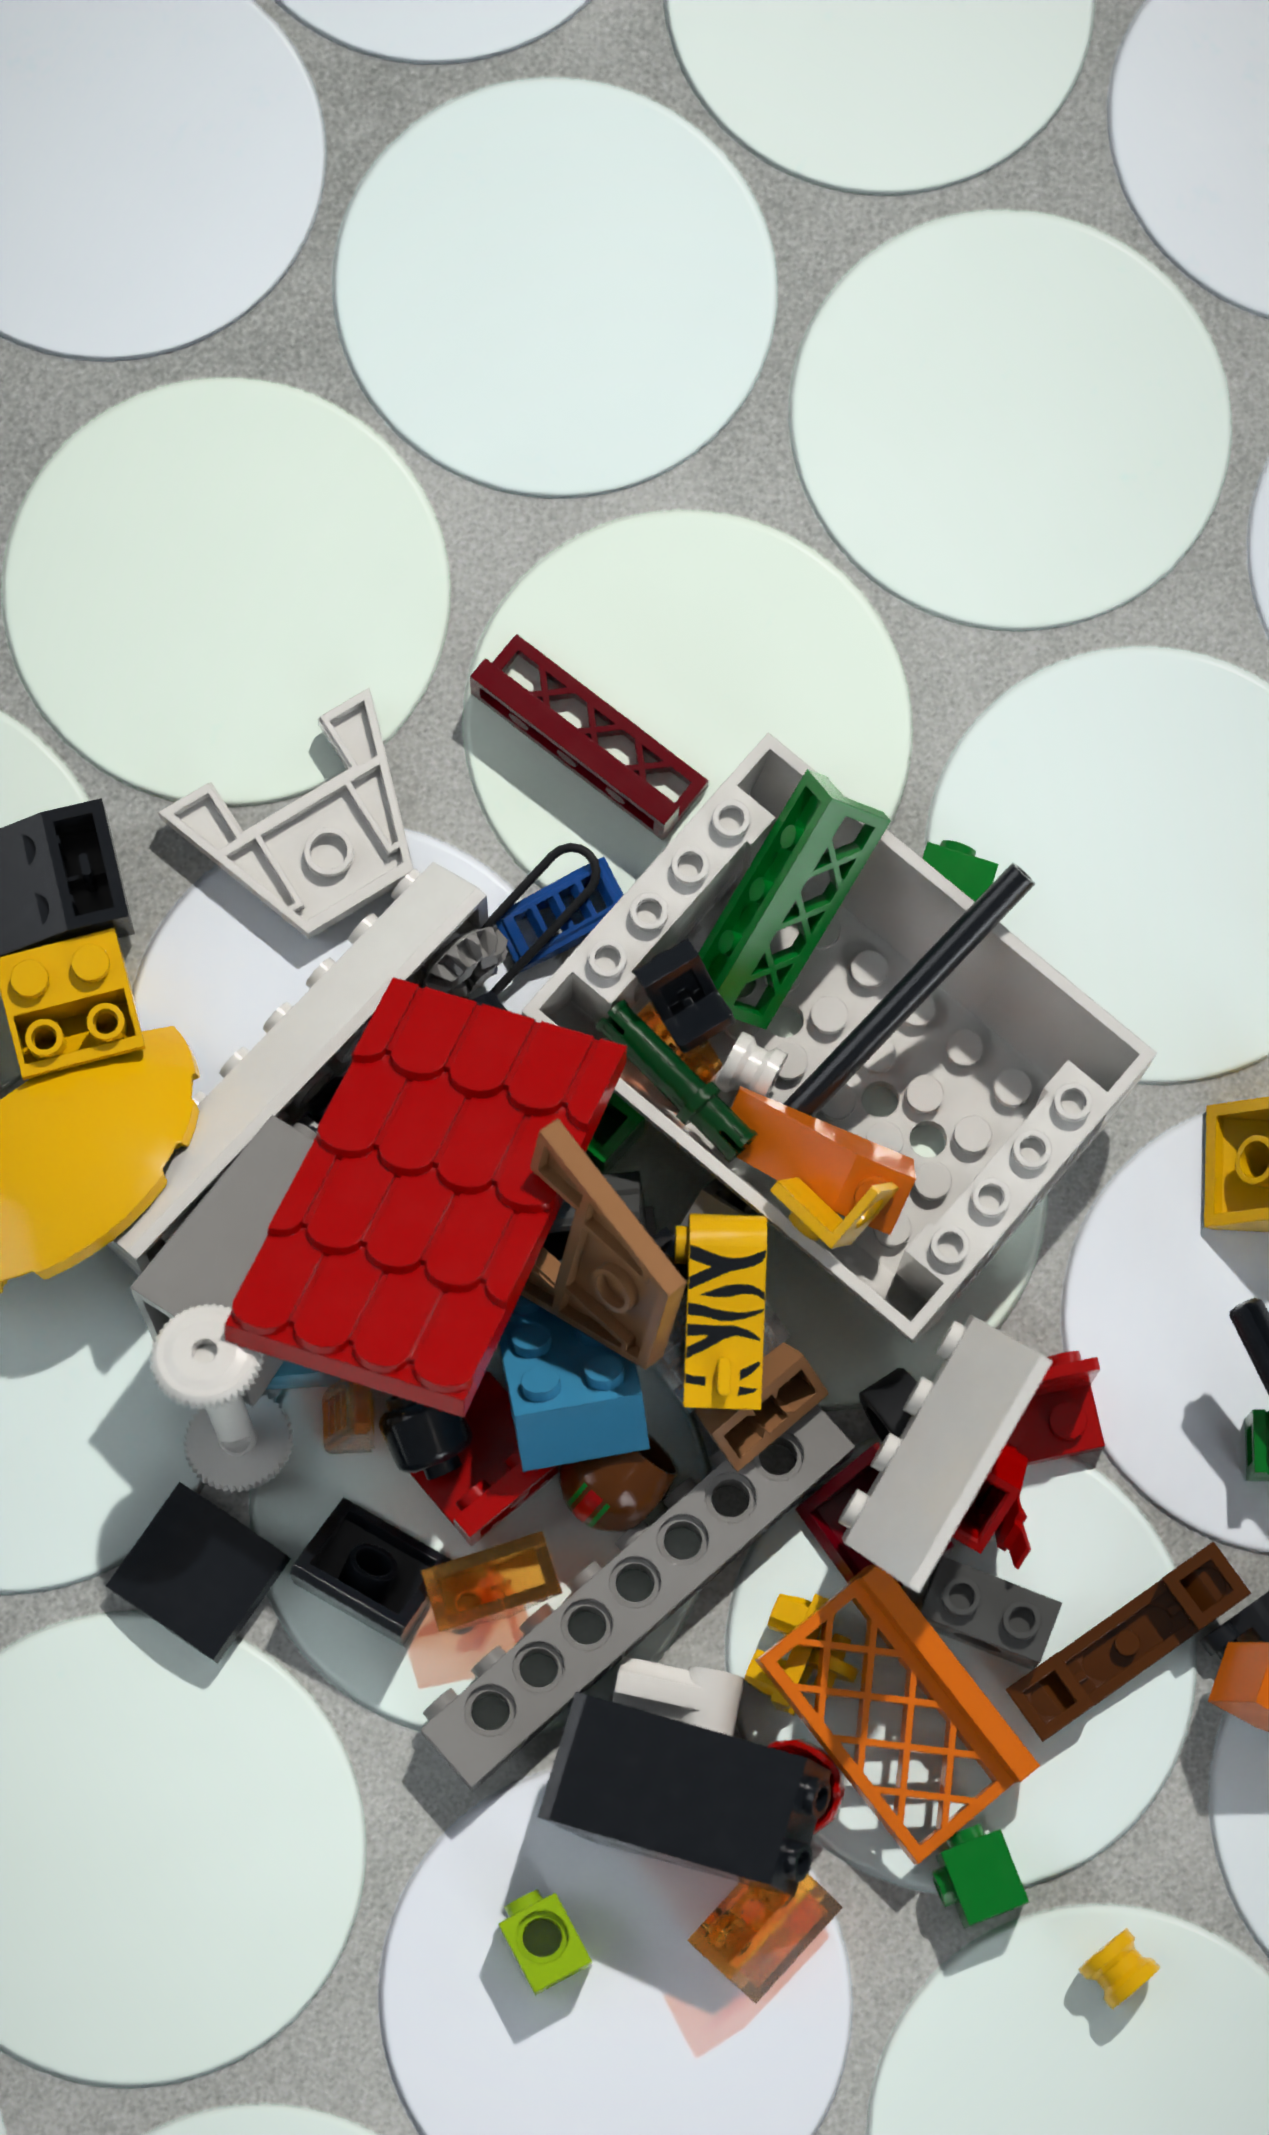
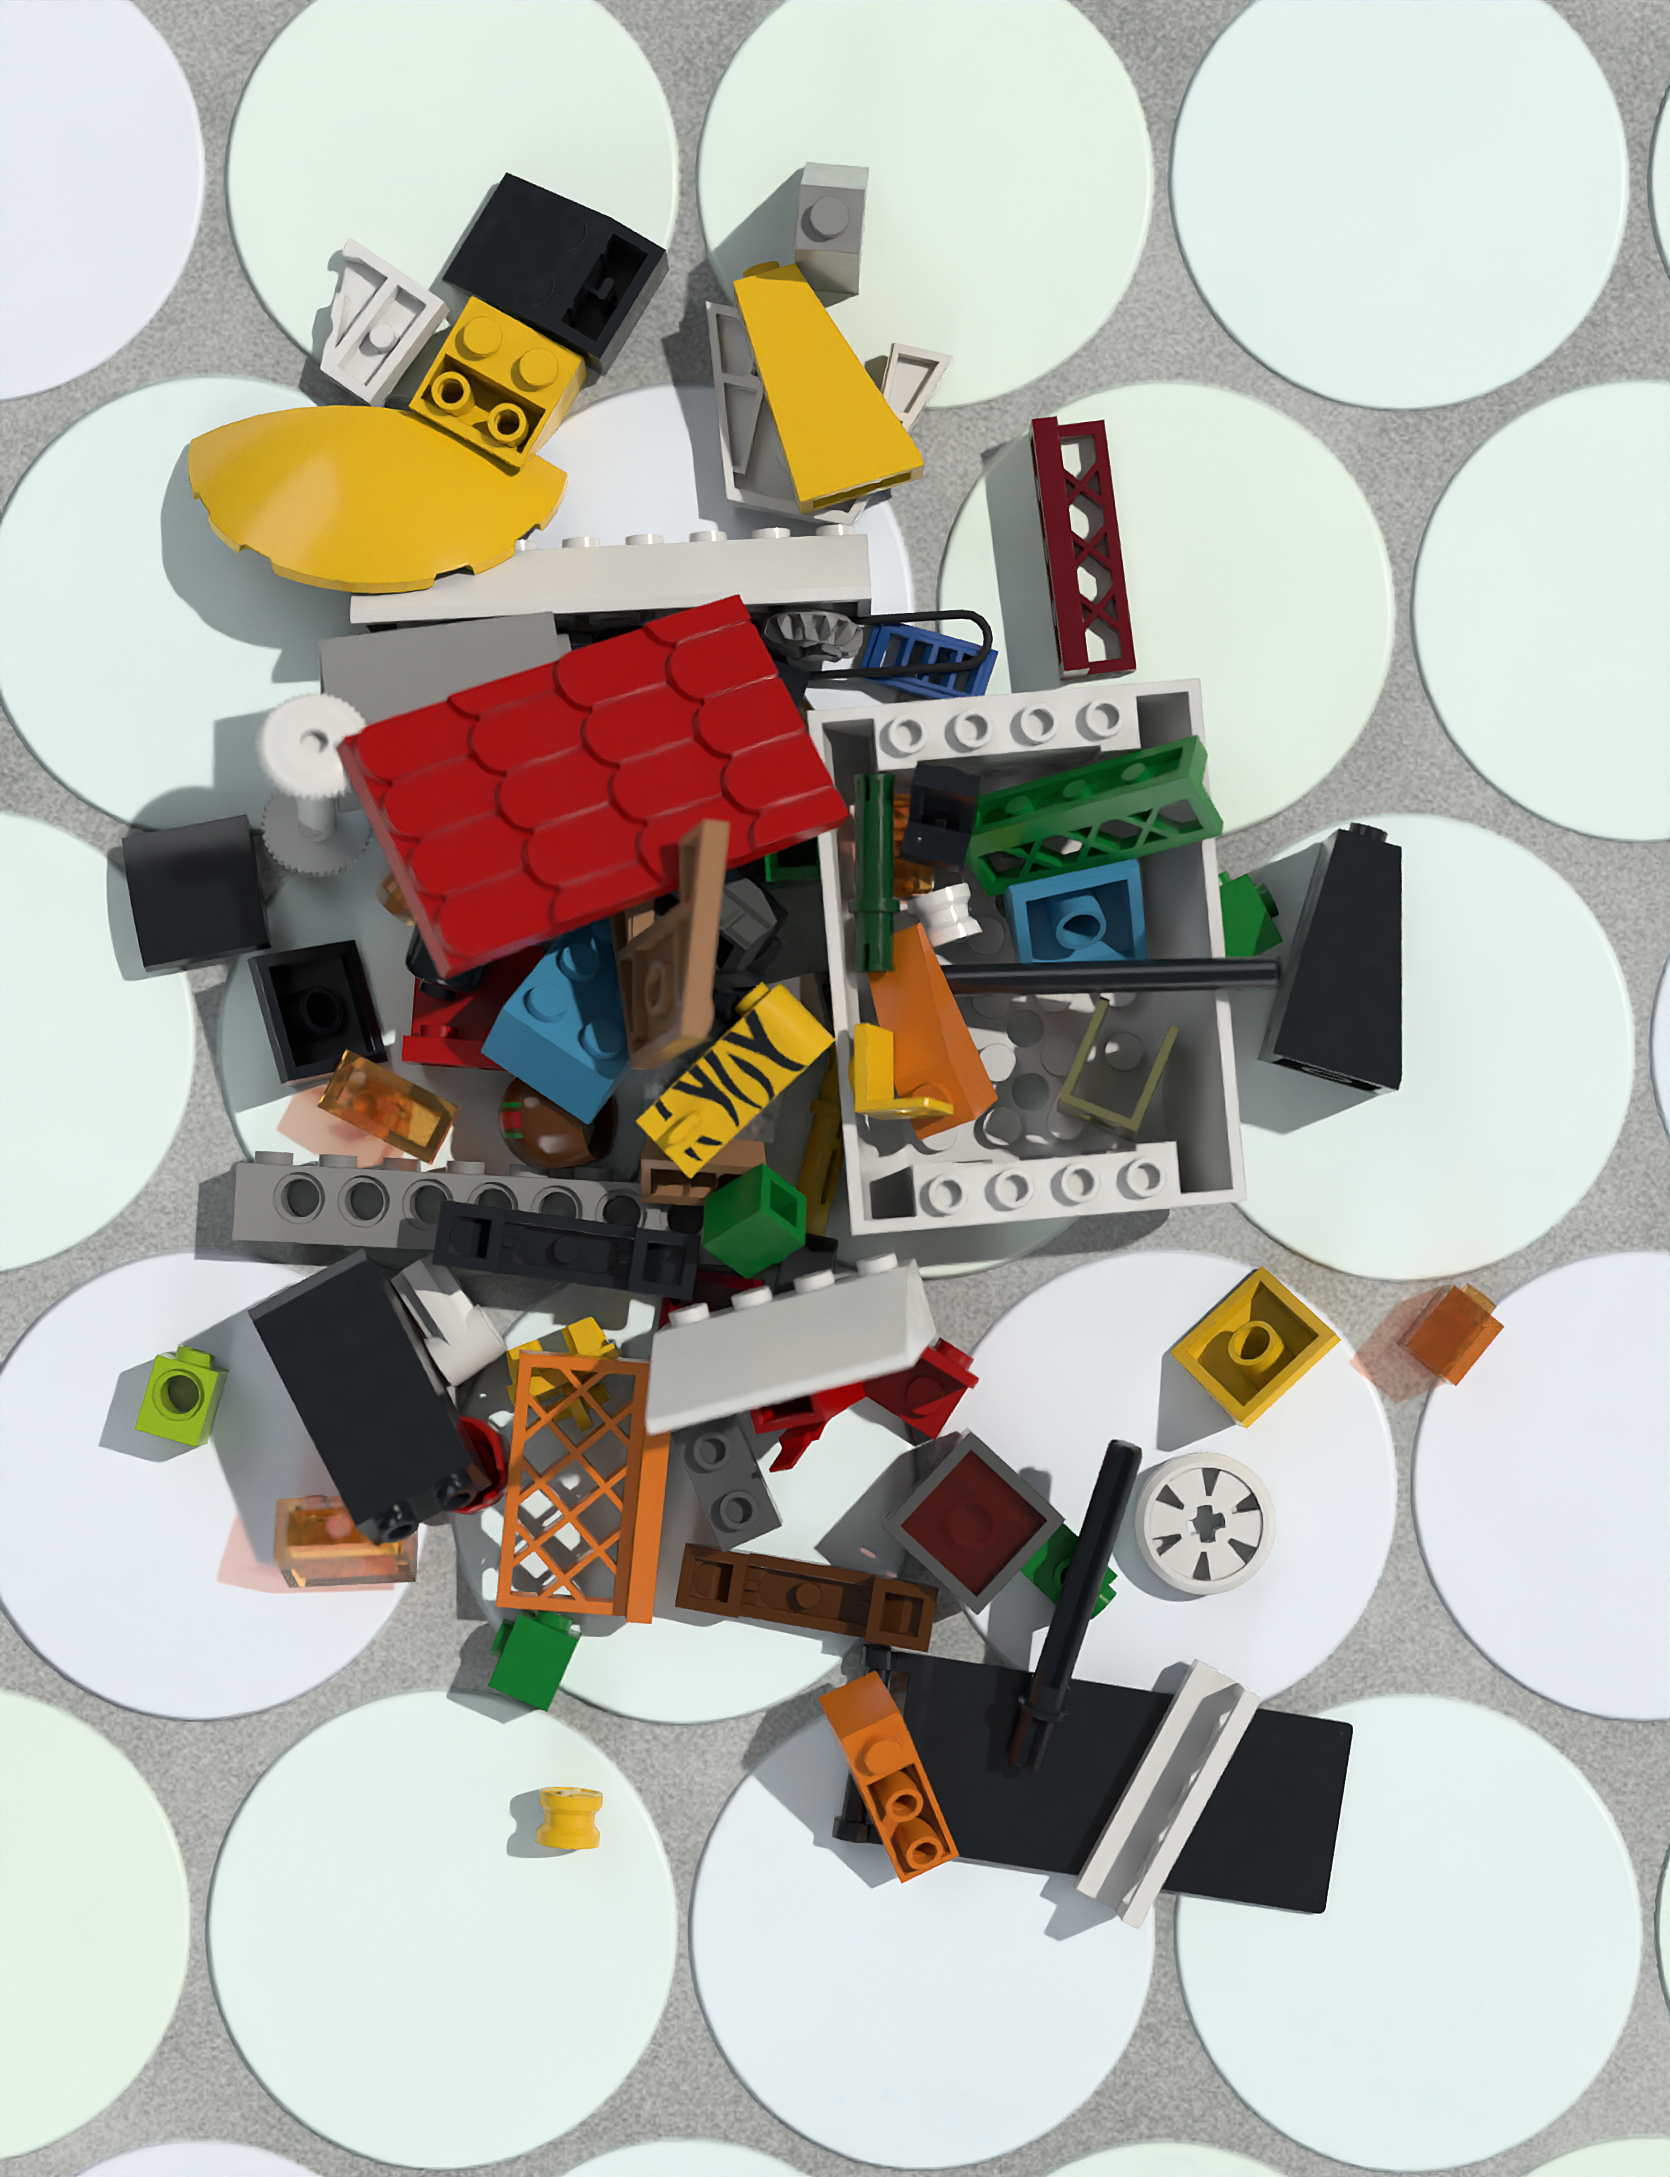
camera: 45 degrees right, 10 degrees up
none -> black slope [432,1200,701,1301]
none -> green brick [702,1162,807,1279]
none -> yellow slope [733,261,924,515]
none -> light grey slope [795,162,869,294]
none -> yellow pin [796,1044,845,1237]
none -> clear red piece [881,1427,1066,1616]
none -> dark azure slope [1002,858,1148,963]
none -> olive piece [1056,996,1180,1143]
none -> black slope [1257,823,1402,1096]

